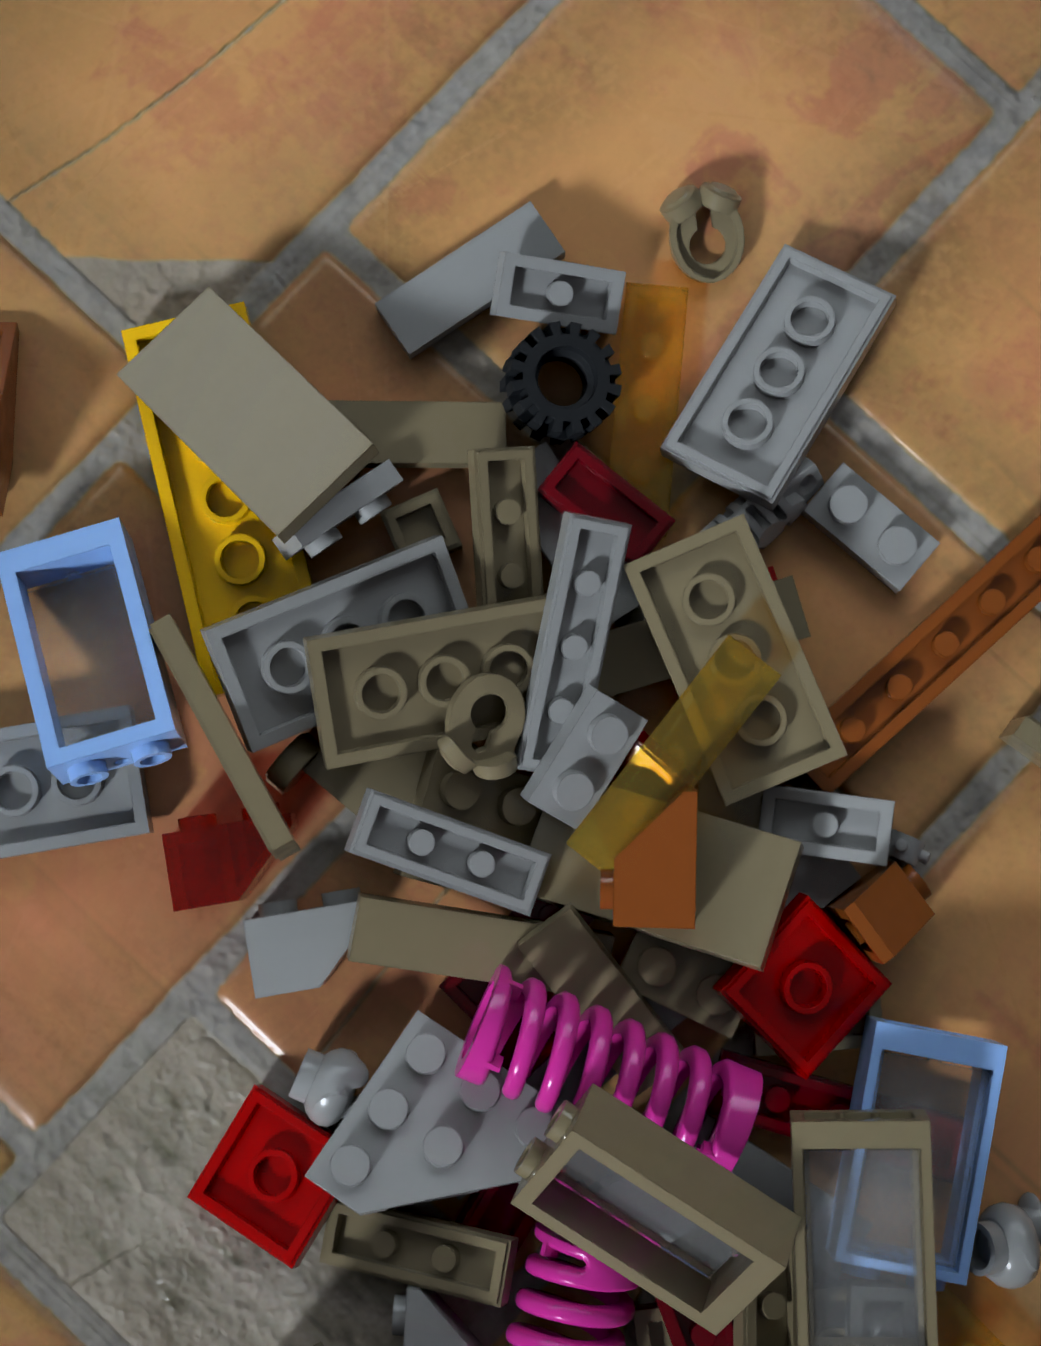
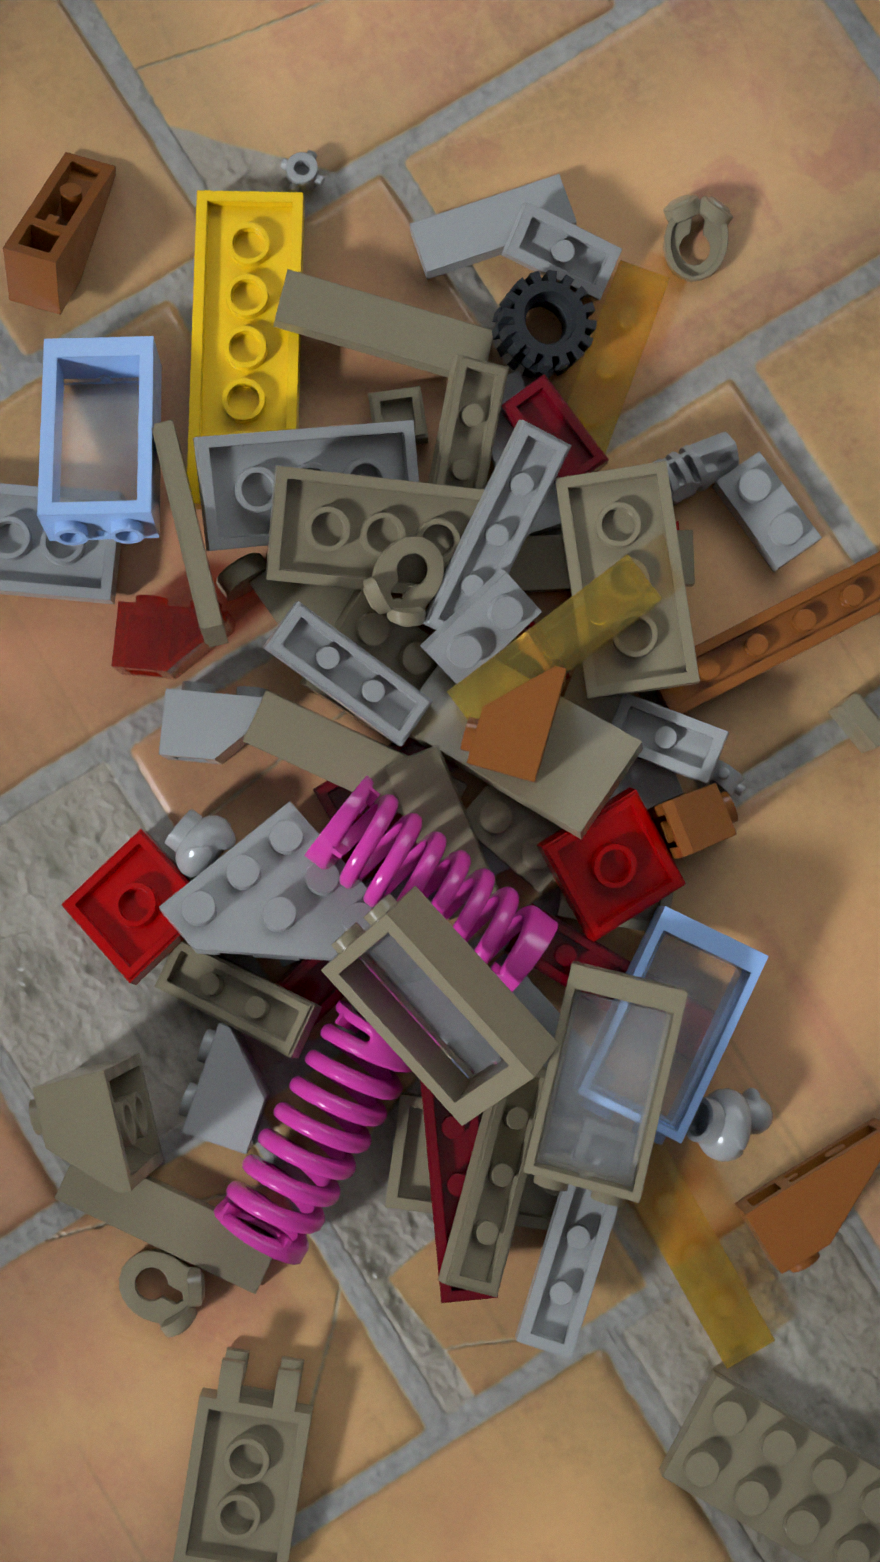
camera: 15 degrees right, 0 degrees up
dark tan tile [117,286,379,544] -> none
light grey plate [272,459,403,561] -> none
light grey tile [660,244,896,512] -> none
none -> light grey piece [281,150,325,193]

